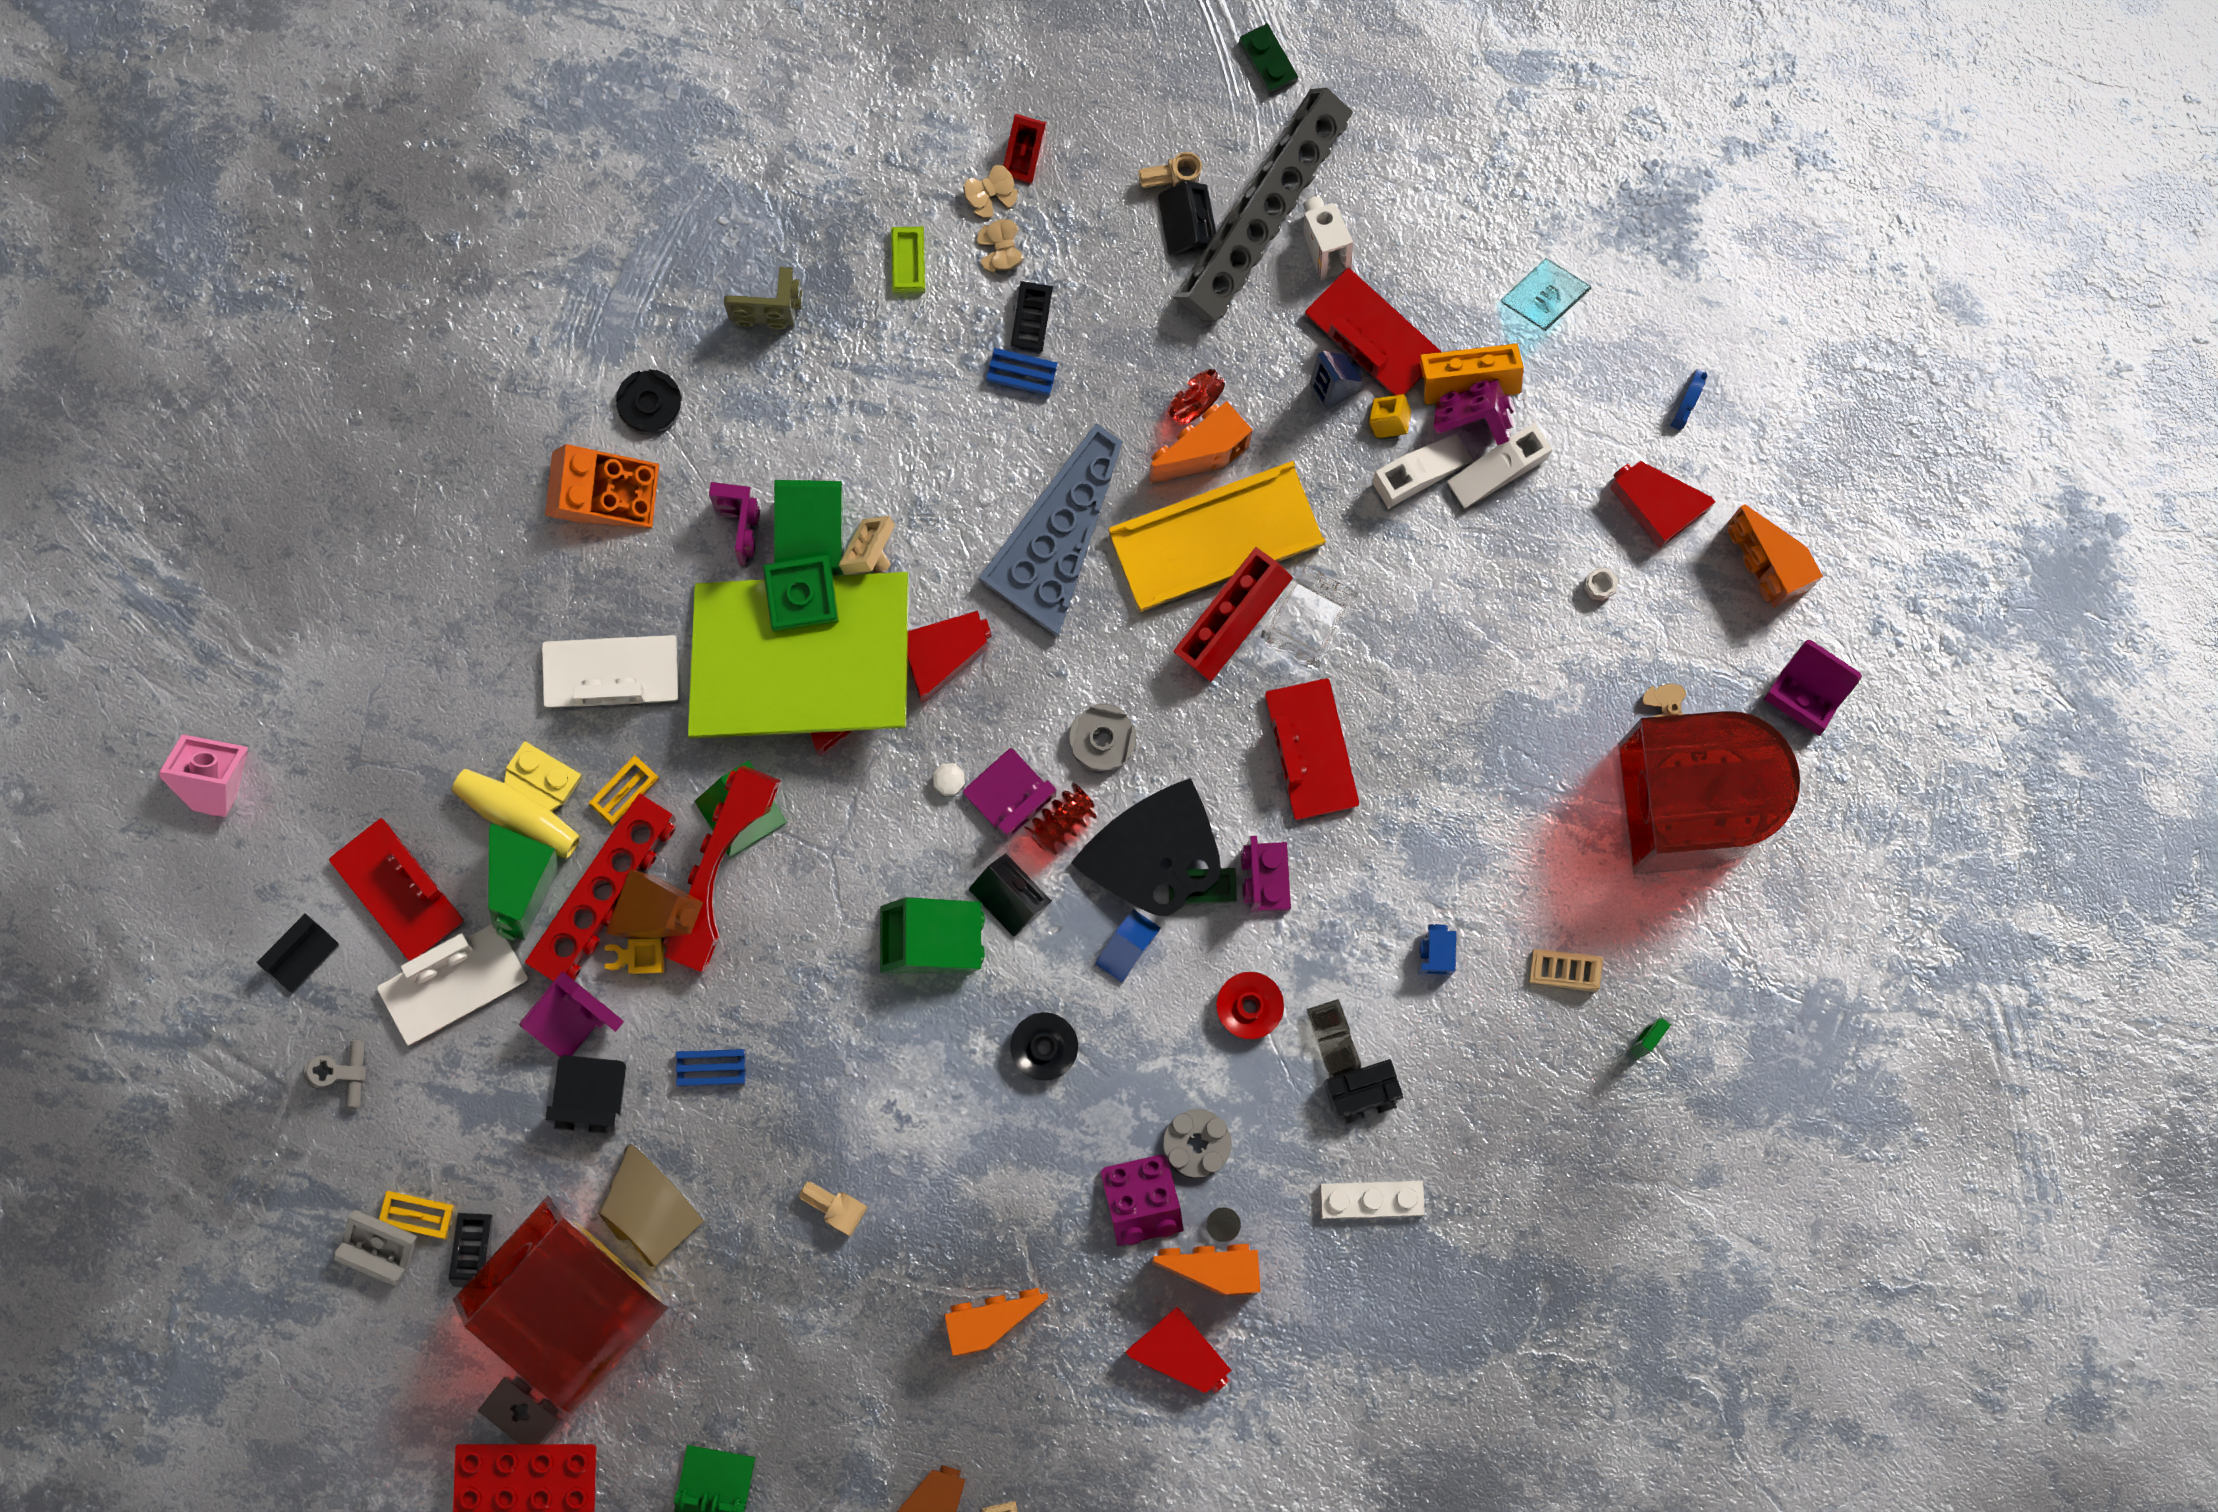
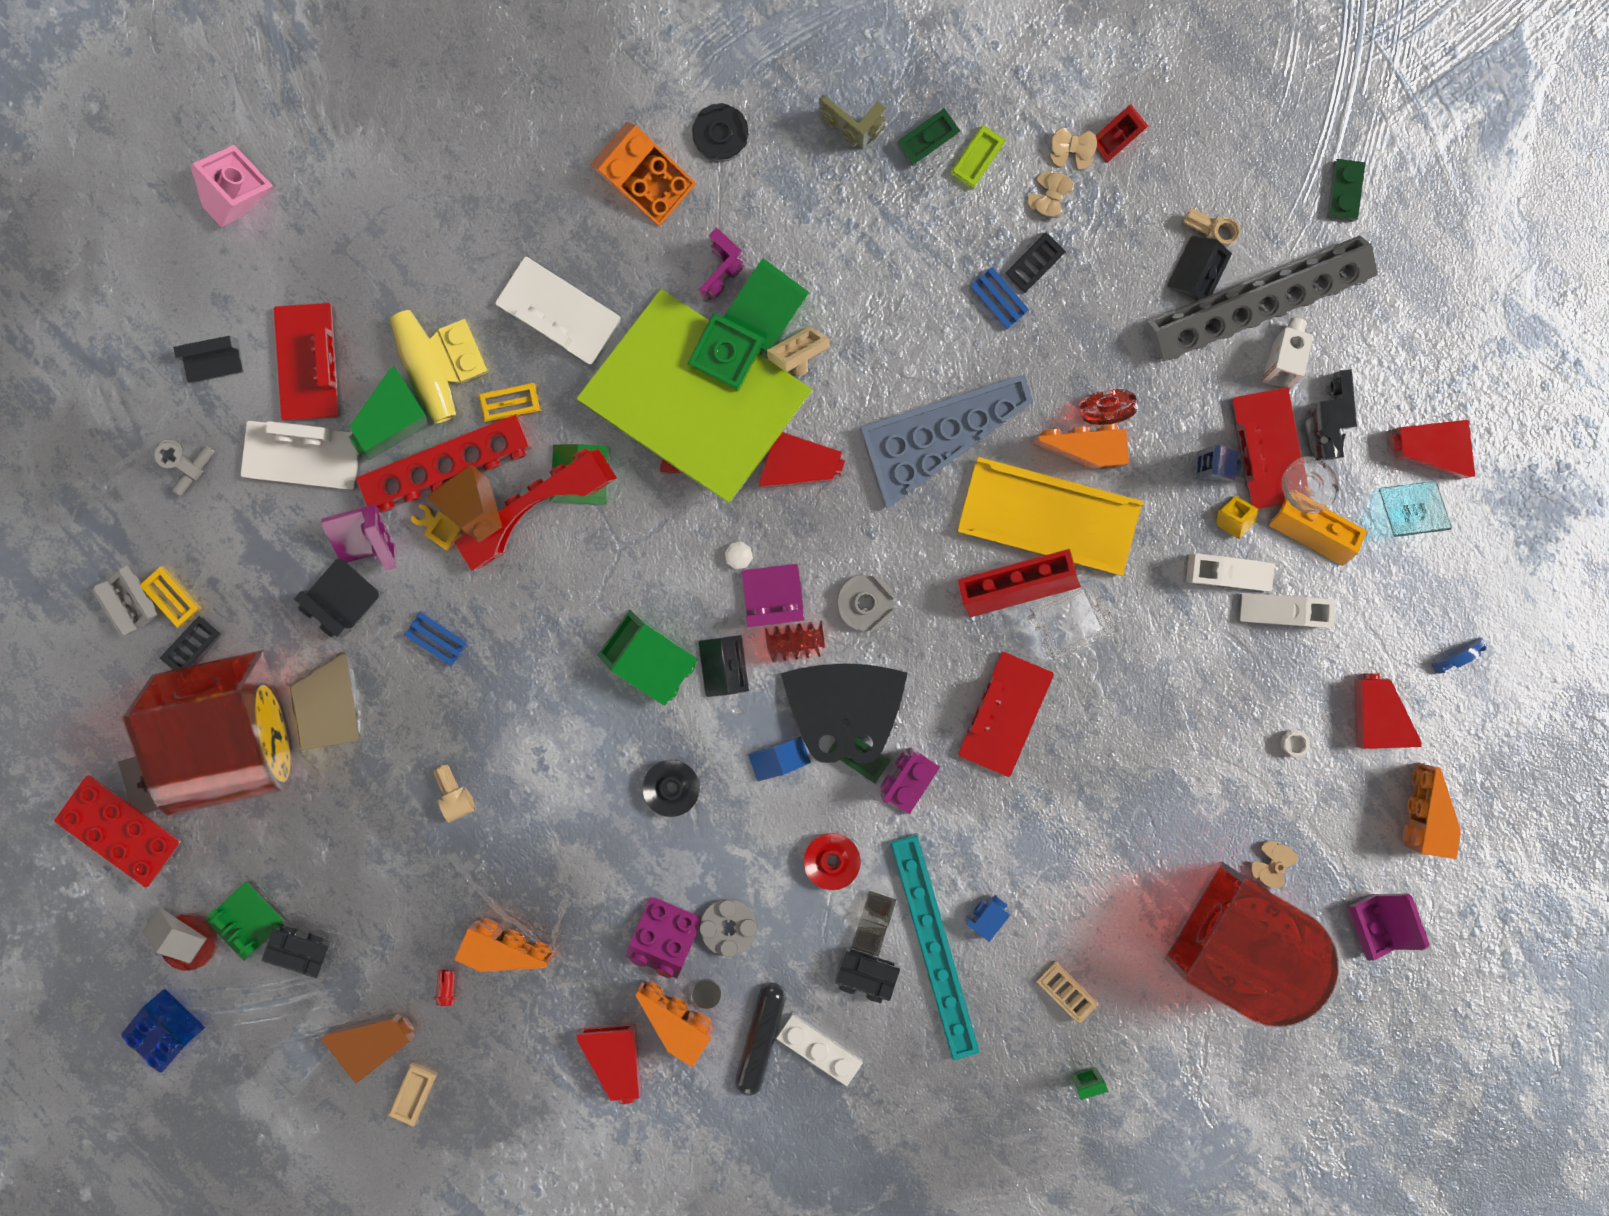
camera: 40 degrees right, 10 degrees up
magenta bracket [1433,379,1515,445] -> none
none -> black brick [261,922,331,979]
none -> red pin [433,970,457,1006]
none -> black piece [735,982,787,1096]
none -> teal tile [890,833,980,1061]
none -> dark green plate [897,108,961,167]
none -> clear tile [1282,456,1339,514]
none -> black plate [1304,369,1357,461]
none -> red slope [1389,419,1476,479]

